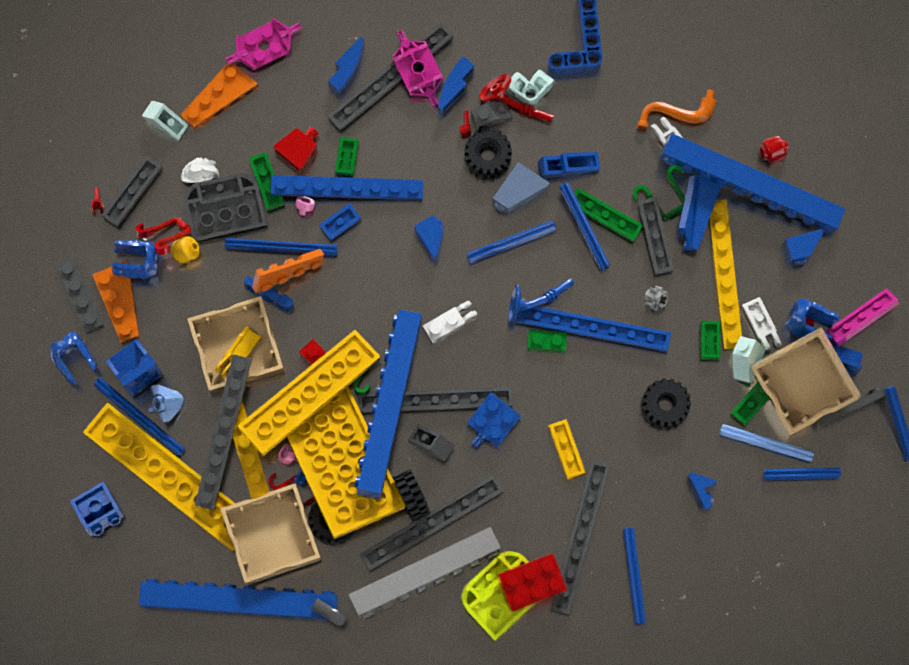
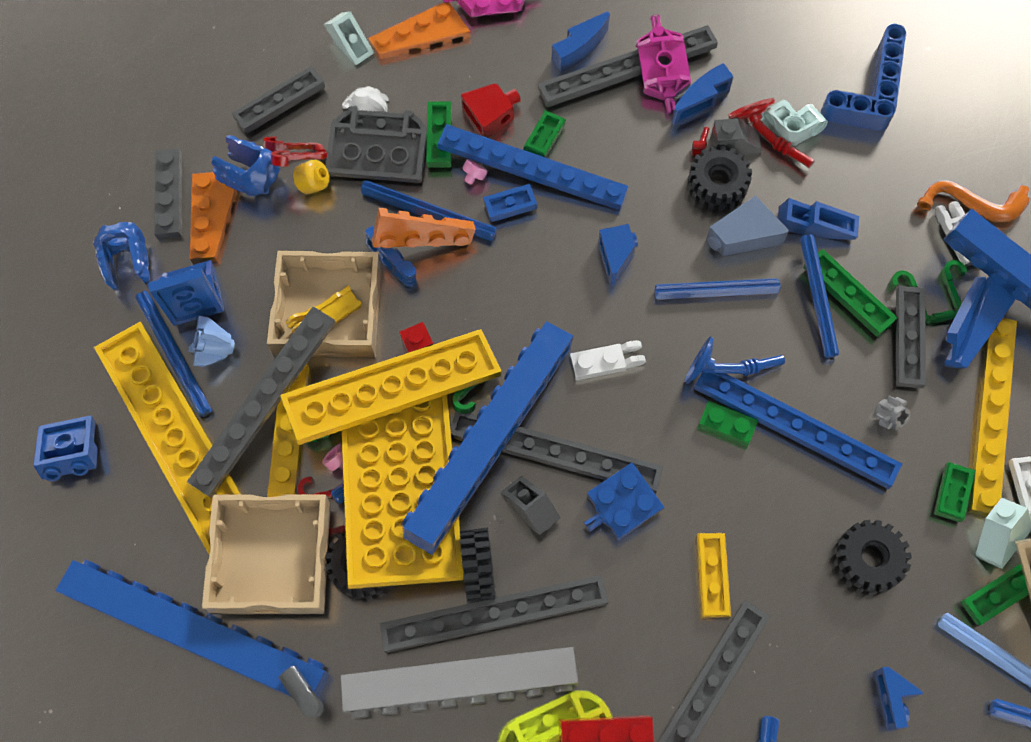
camera: 20 degrees right, 10 degrees down
red hand [91,187,103,214] -> none

